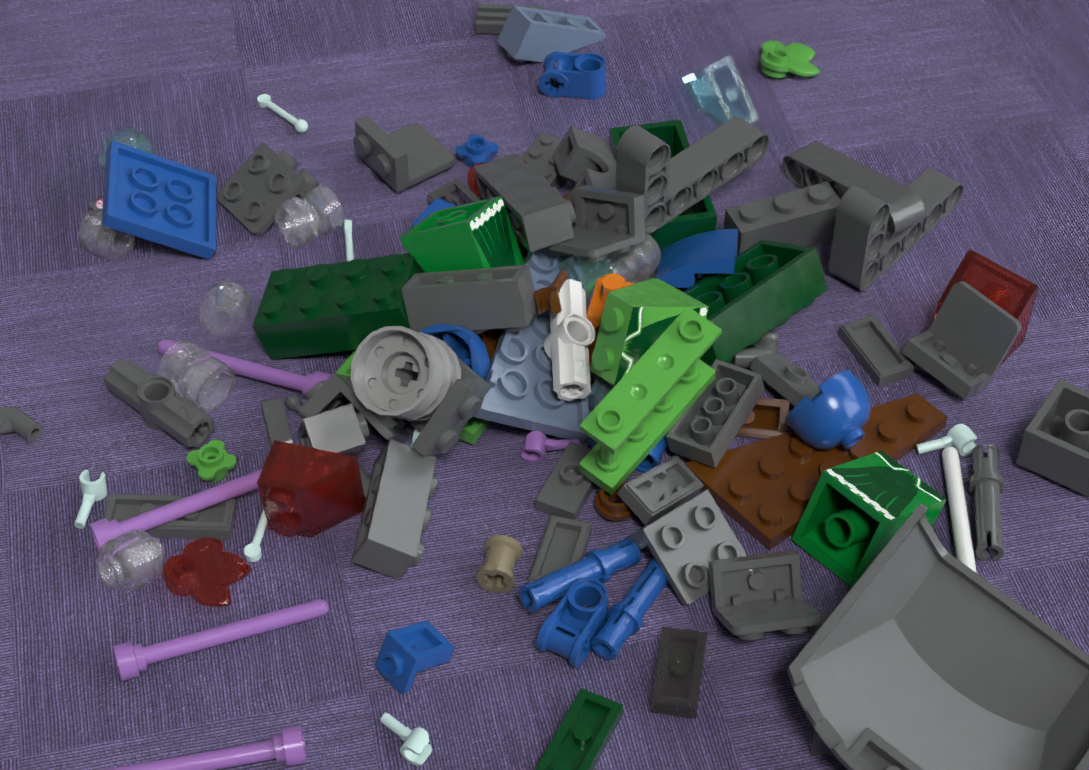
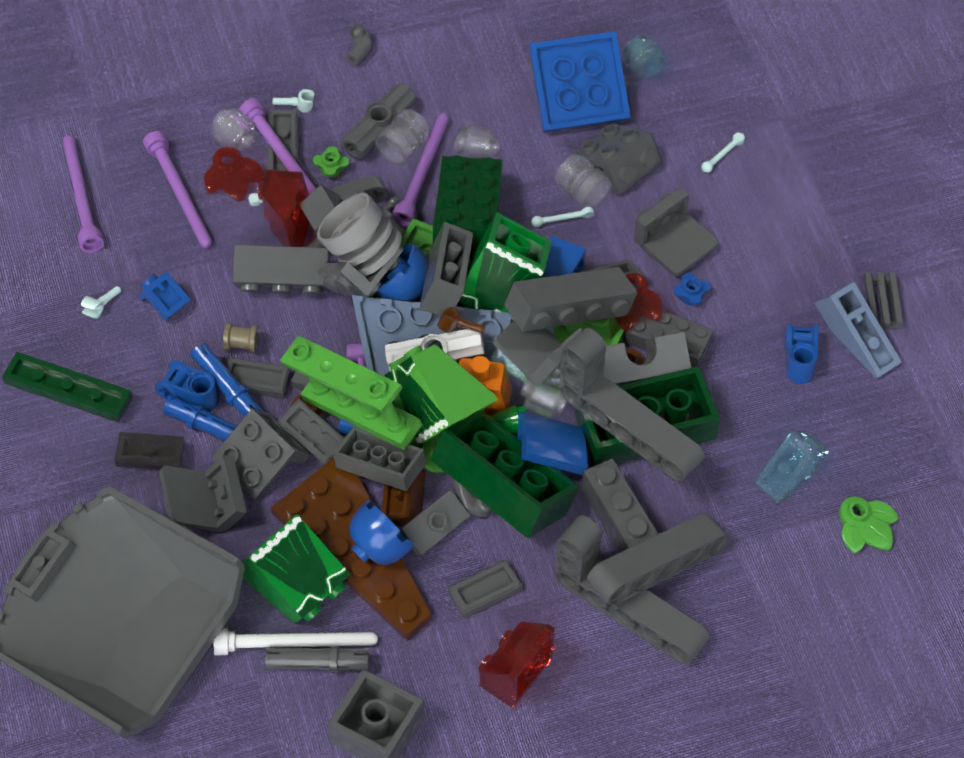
camera: 85 degrees right, 10 degrees up
dark grey bracket [902,281,1021,399] -> none
light aqua hand [916,424,977,456] -> none

